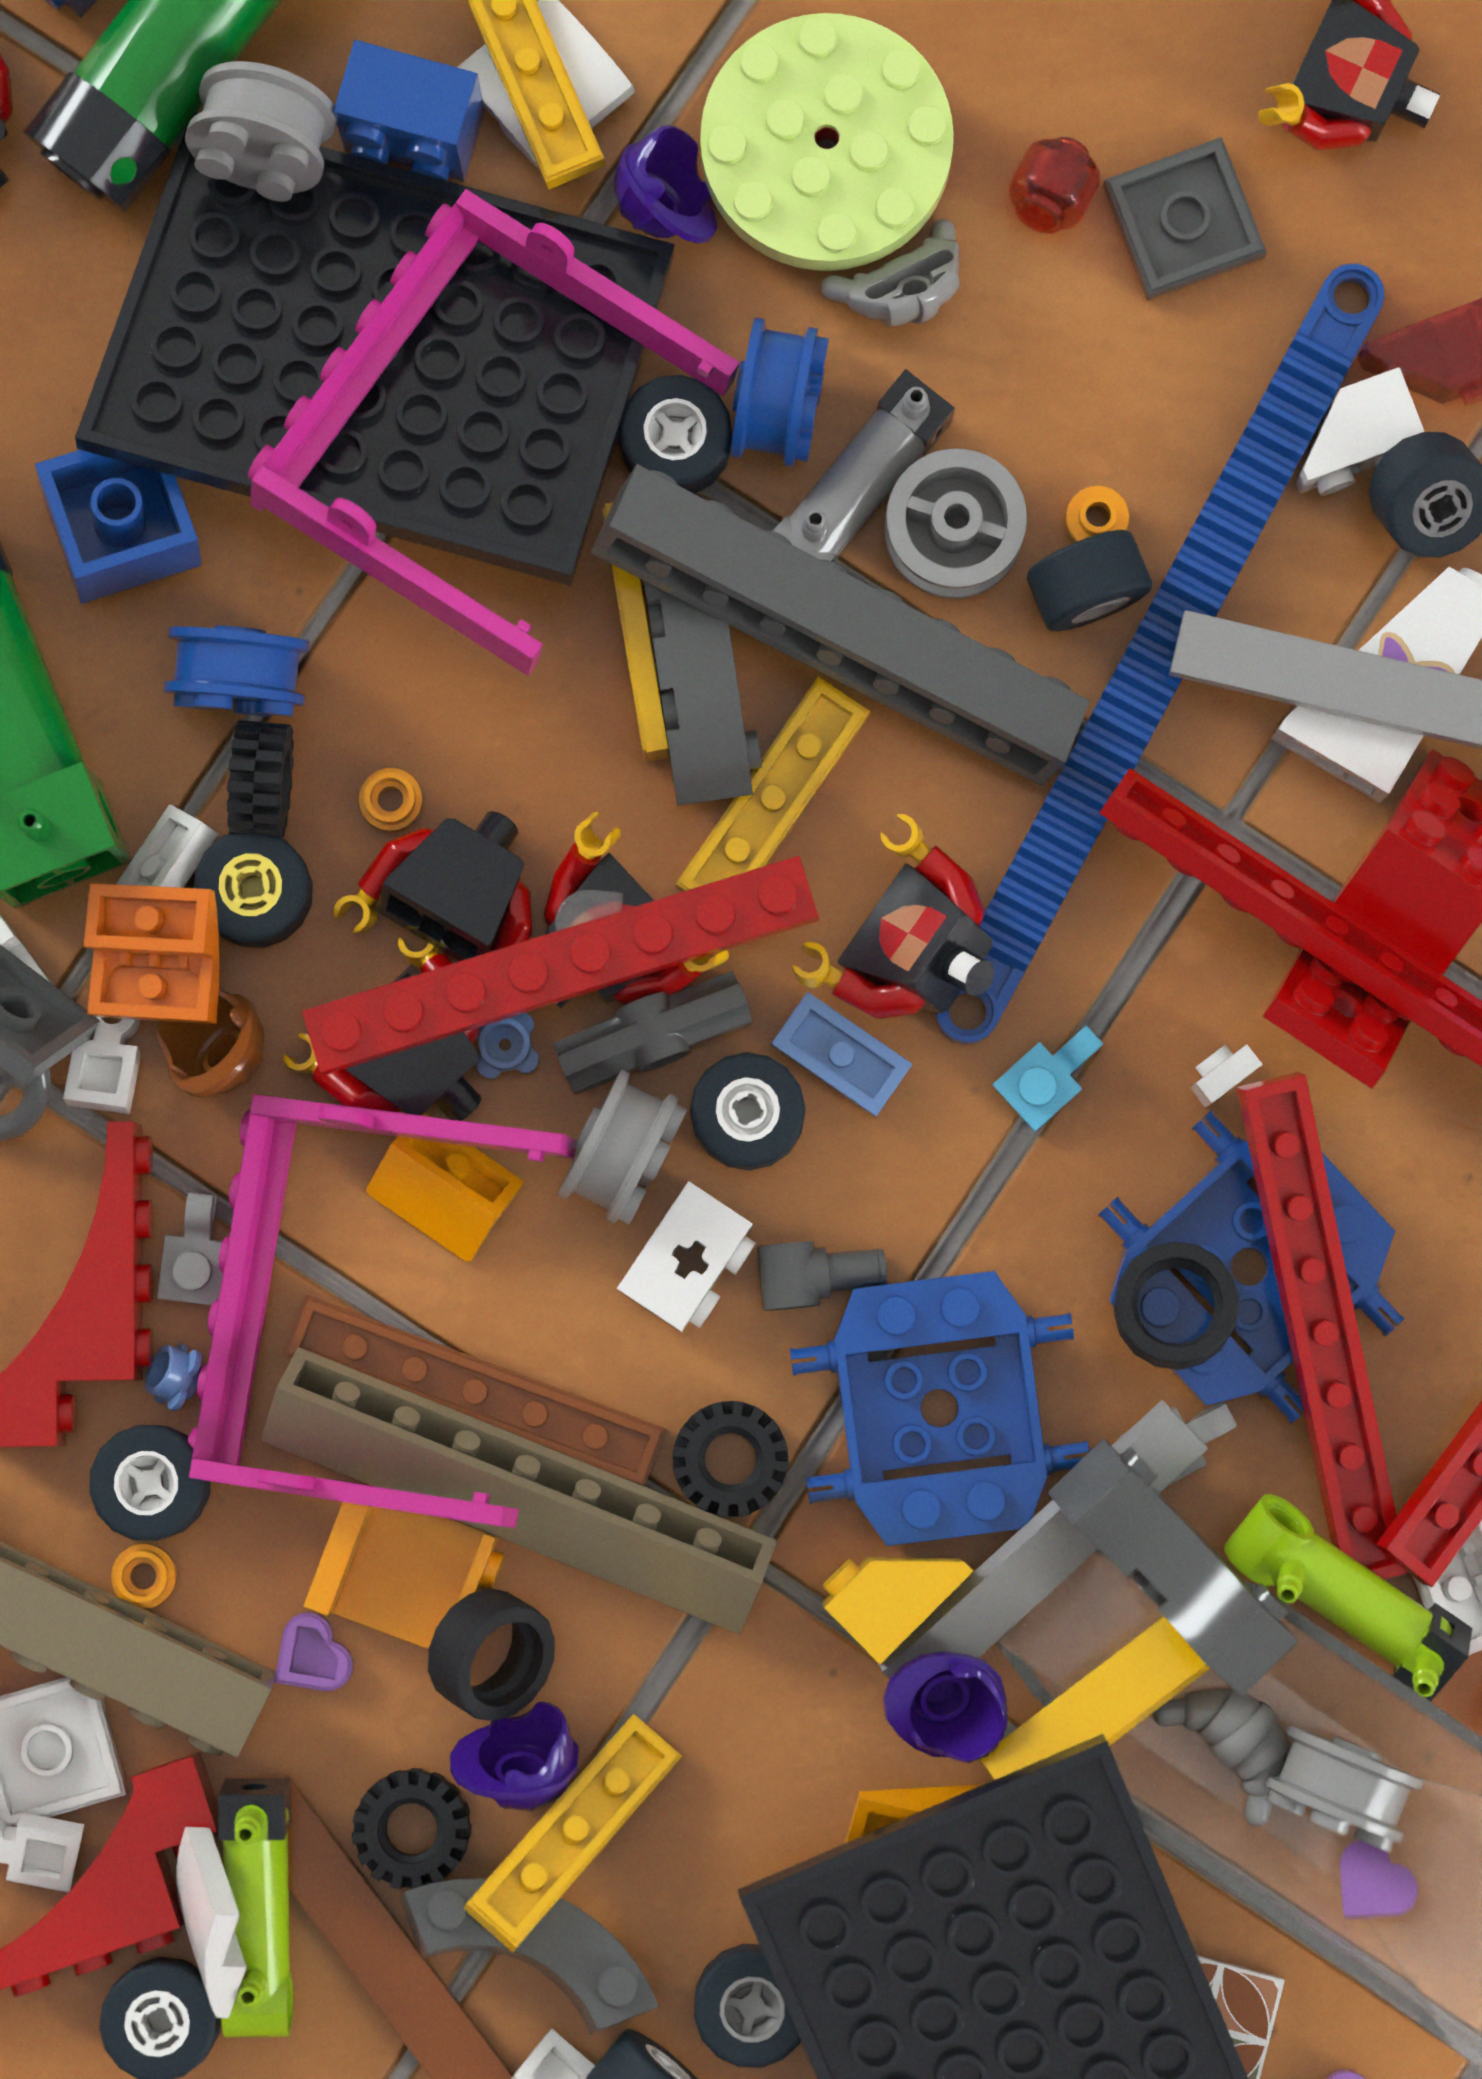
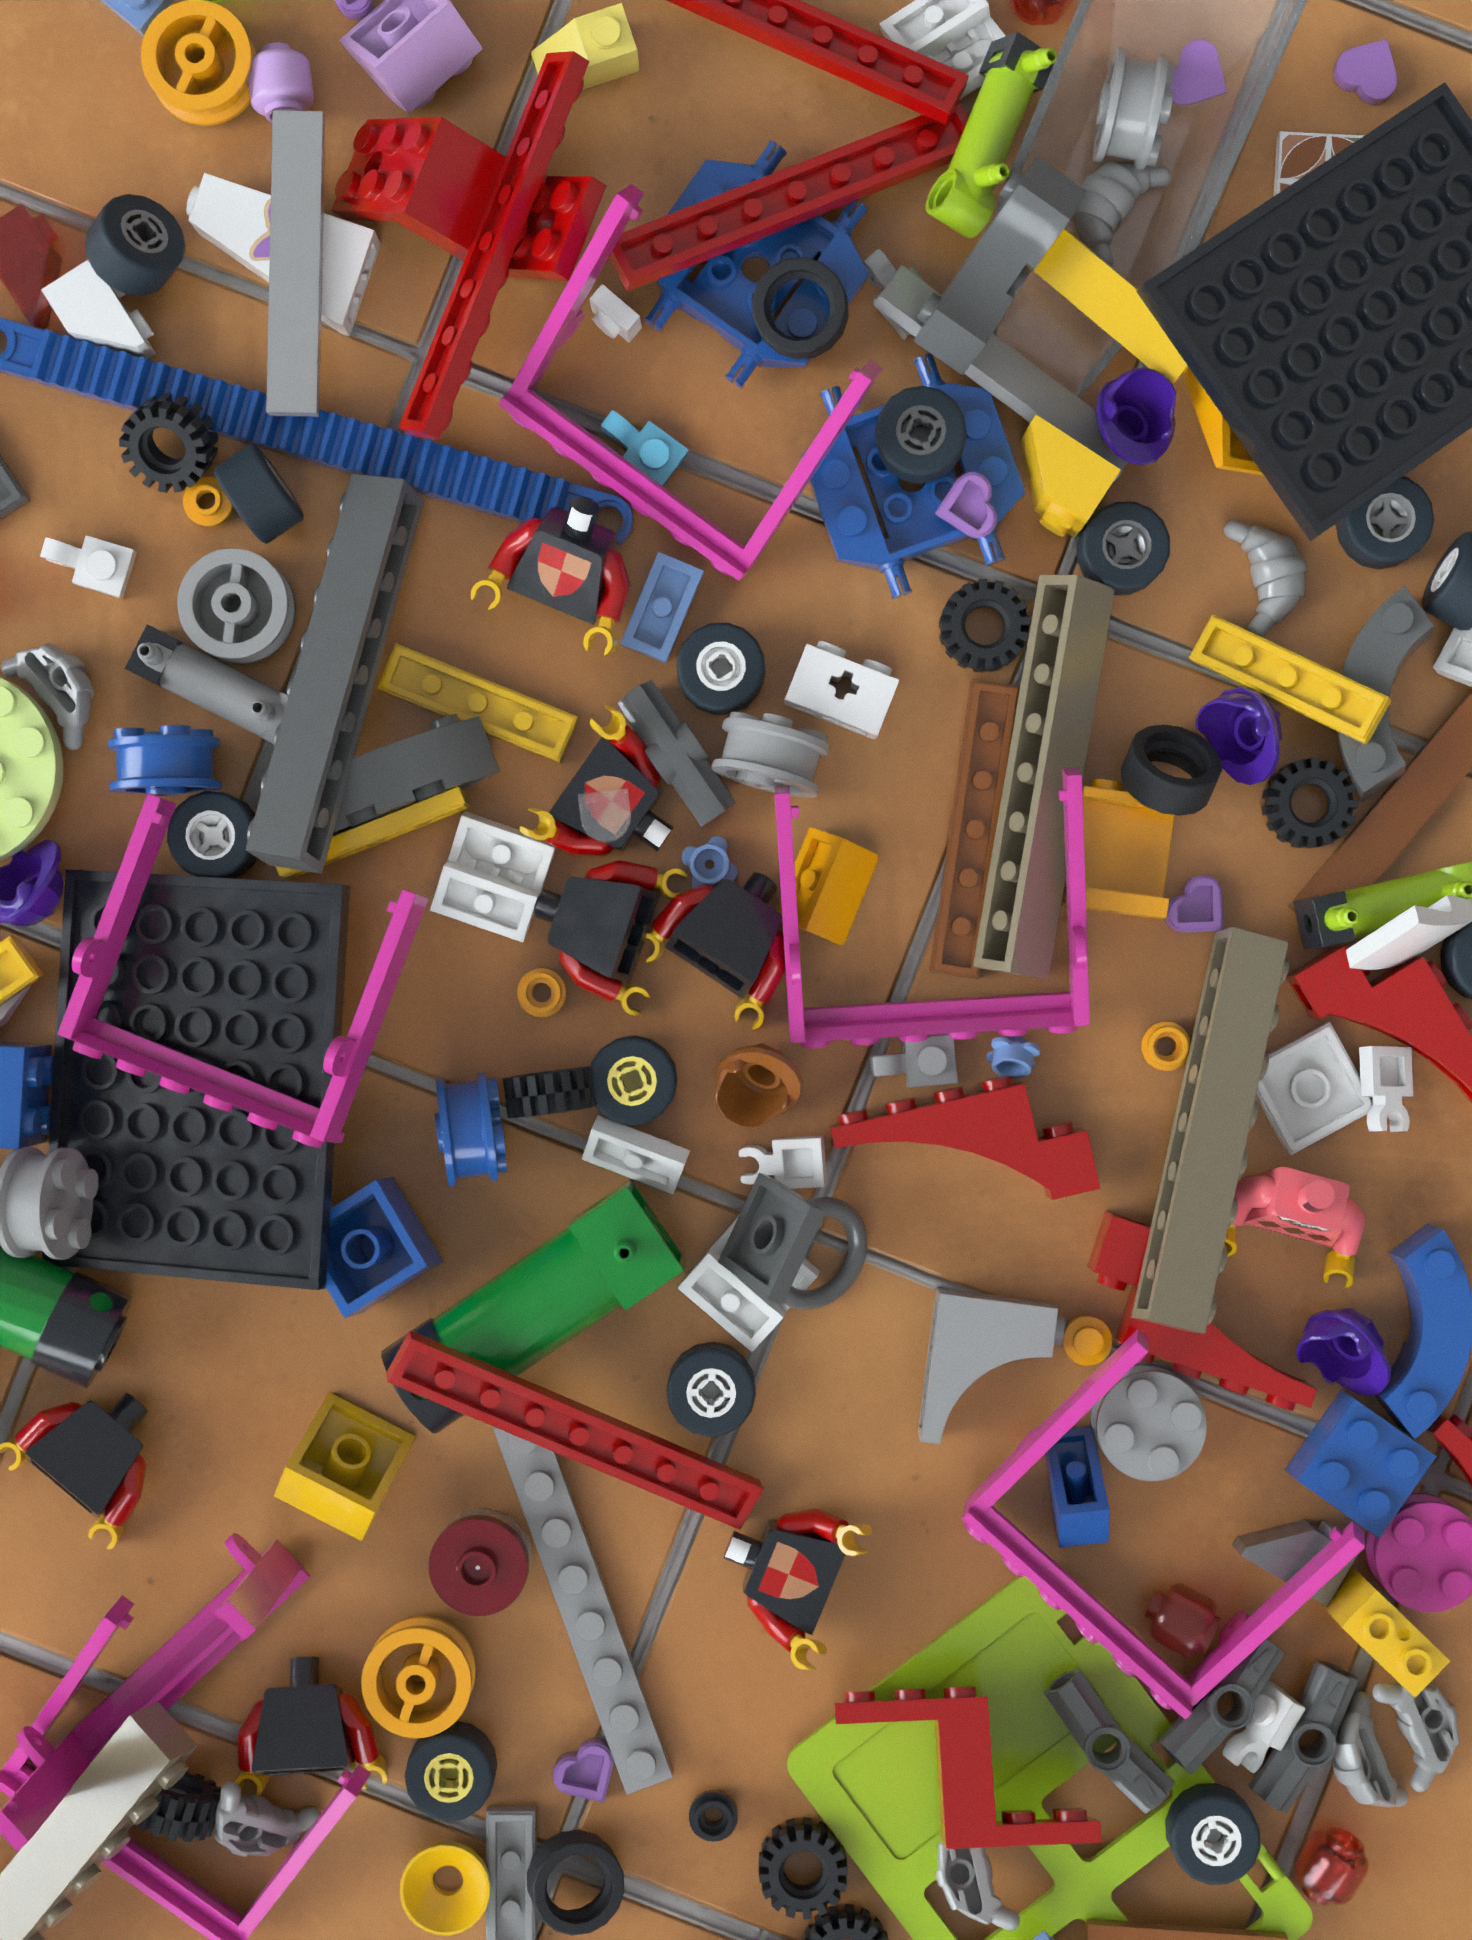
camera: 100 degrees left, 5 degrees up
orange slope [83,883,219,1024] -> none
black wheel [89,1425,210,1541] -> none
red plate [302,855,819,1076] -> none
dark grey pin [757,1241,887,1311] -> none
none -> white plate [40,535,137,599]
none -> black tyre [119,393,219,493]
none -> white slope [430,811,557,942]
none -> dark pink piece [498,184,883,581]
none -> black wheel [875,386,967,484]
none -> medium lavender tile [935,472,997,538]
none -> black wheel [1077,501,1170,595]
none -> light grey piece [1223,520,1307,637]

